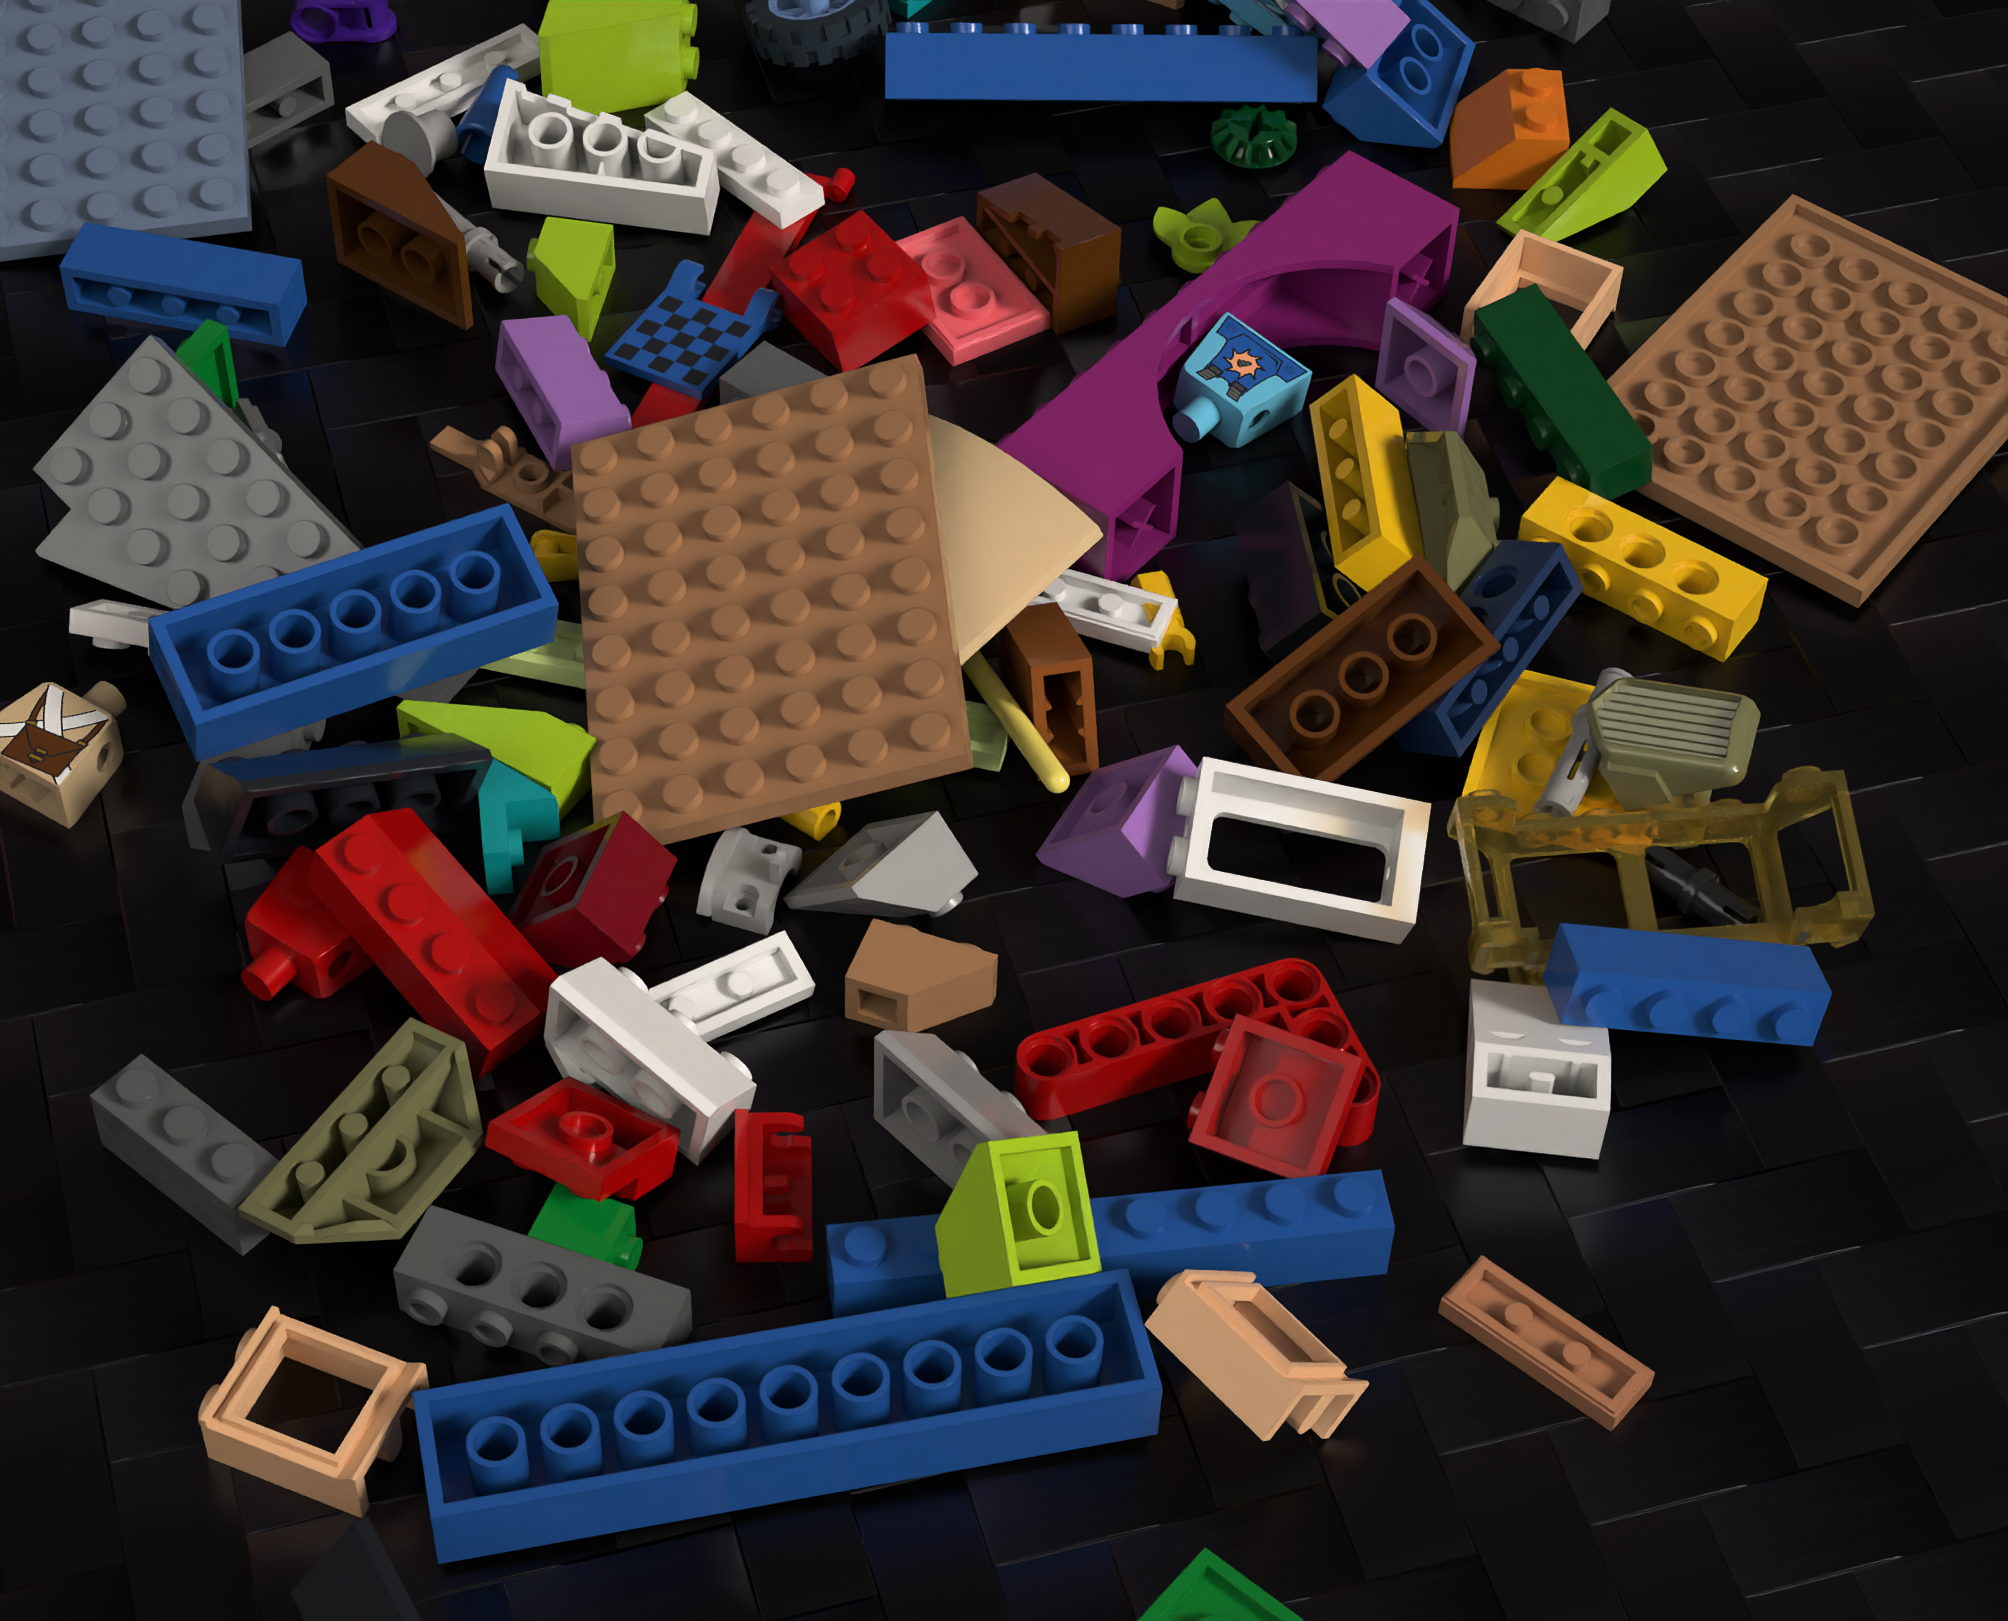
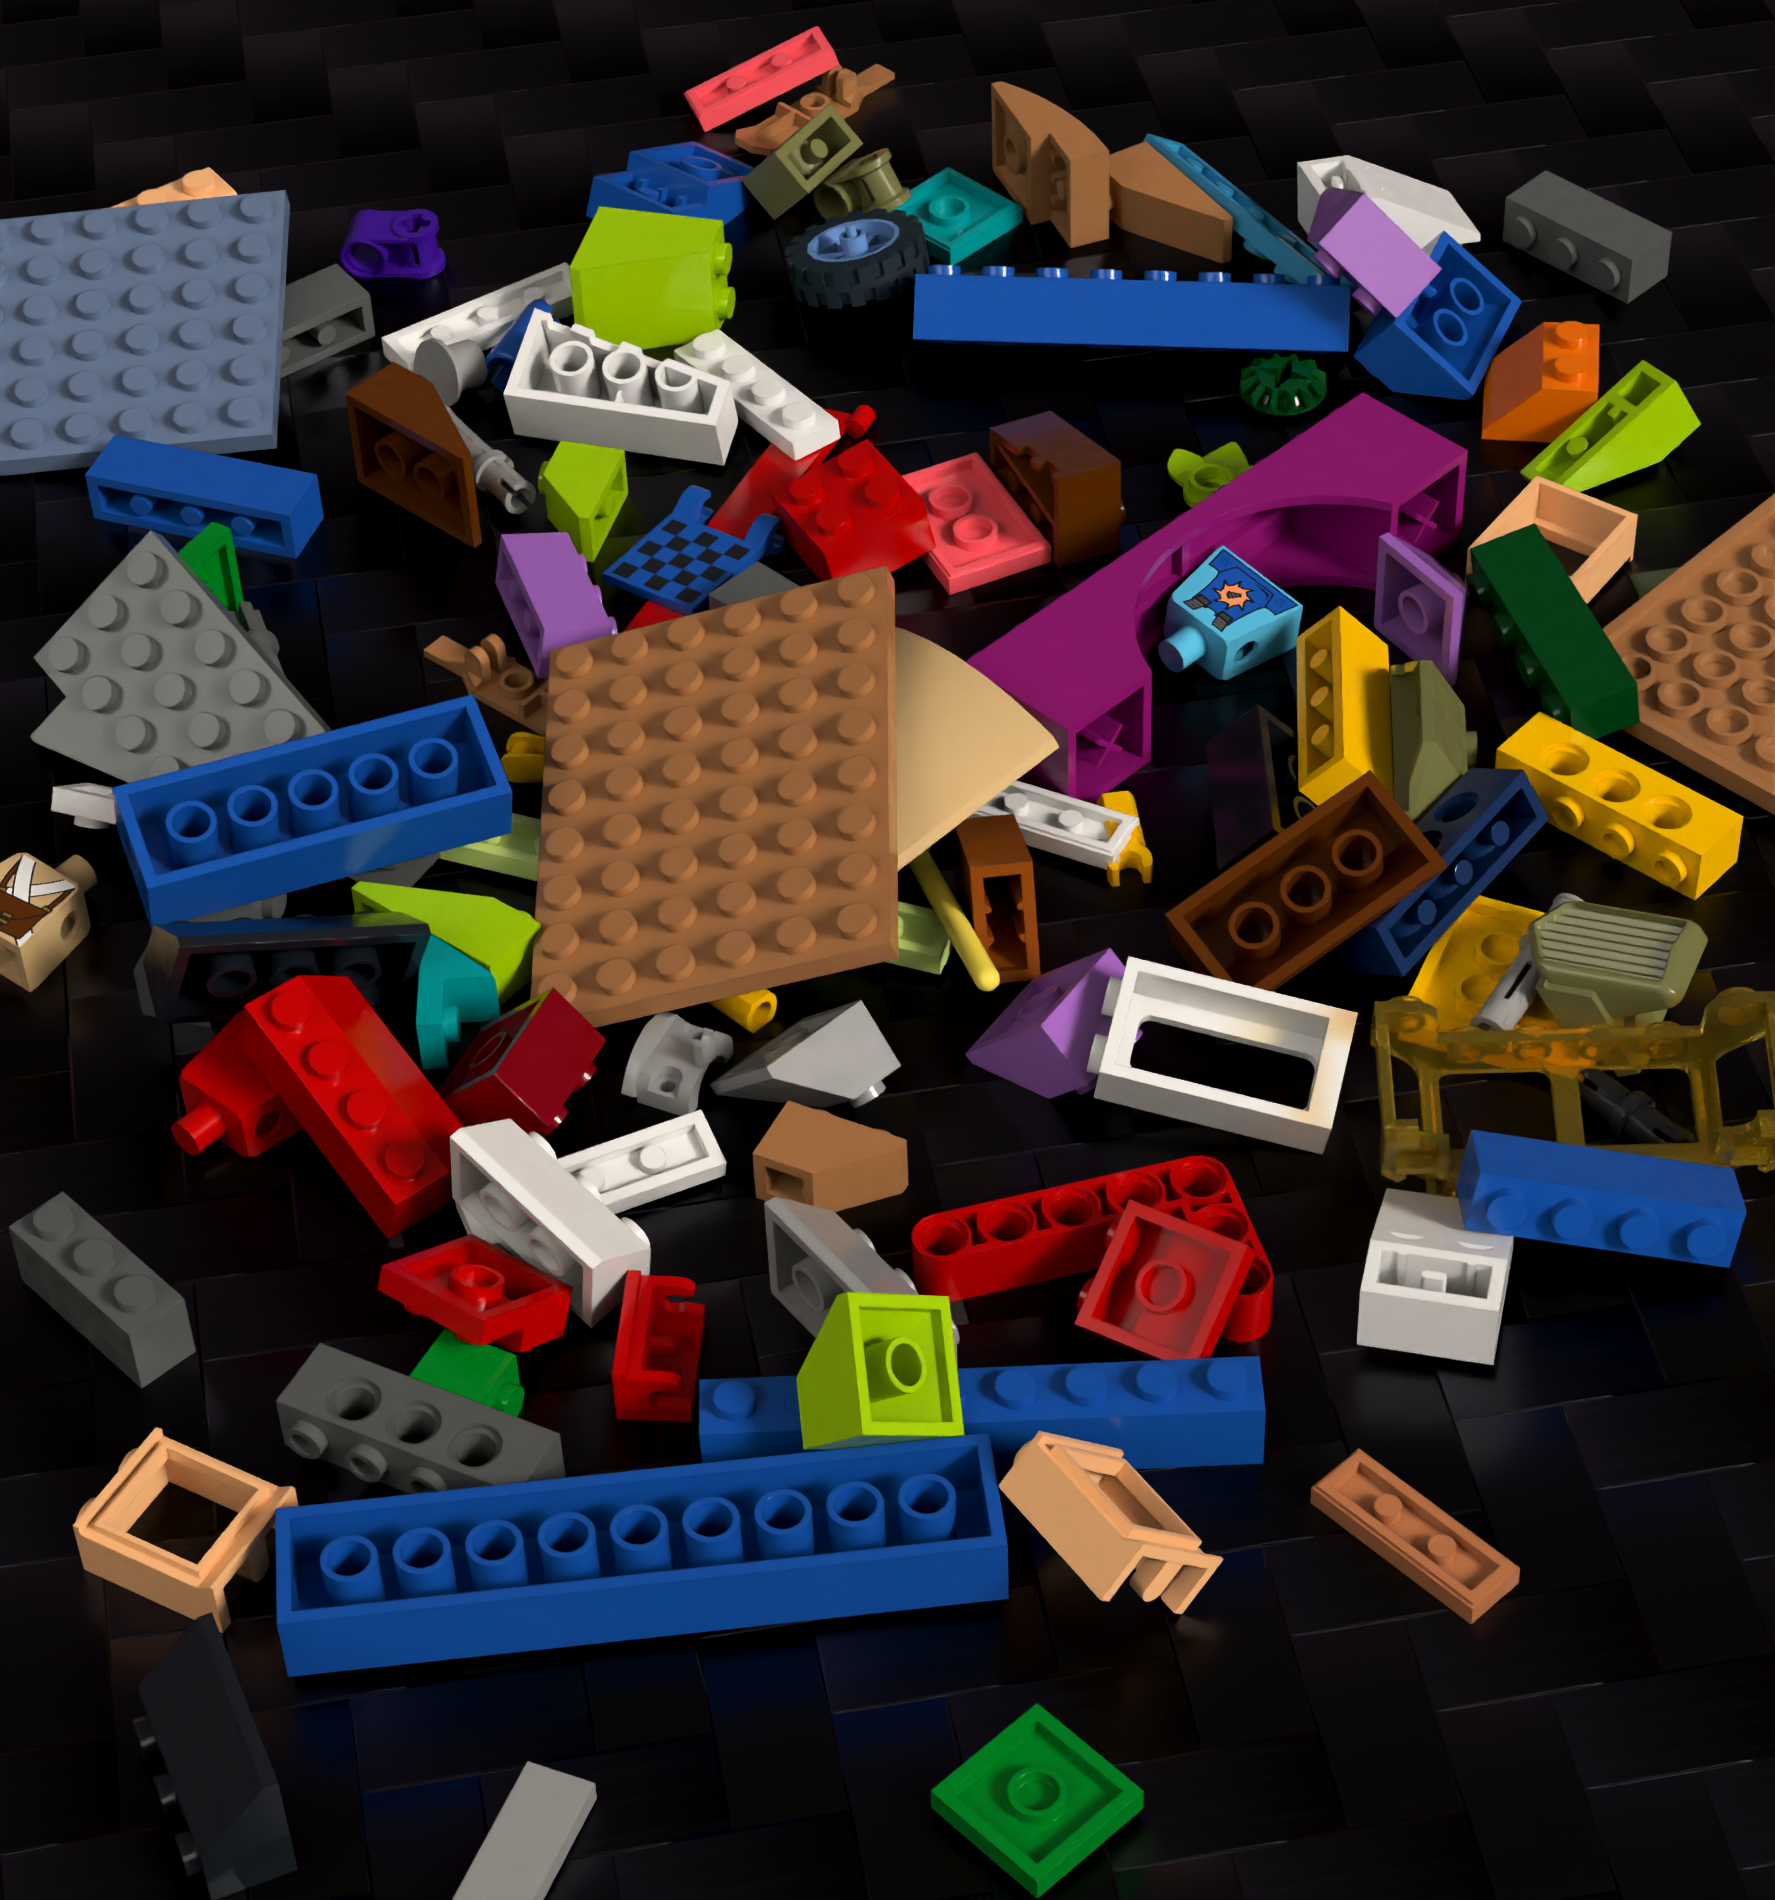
camera: 10 degrees right, 5 degrees down
olive wedge [238,1017,485,1244] -> none

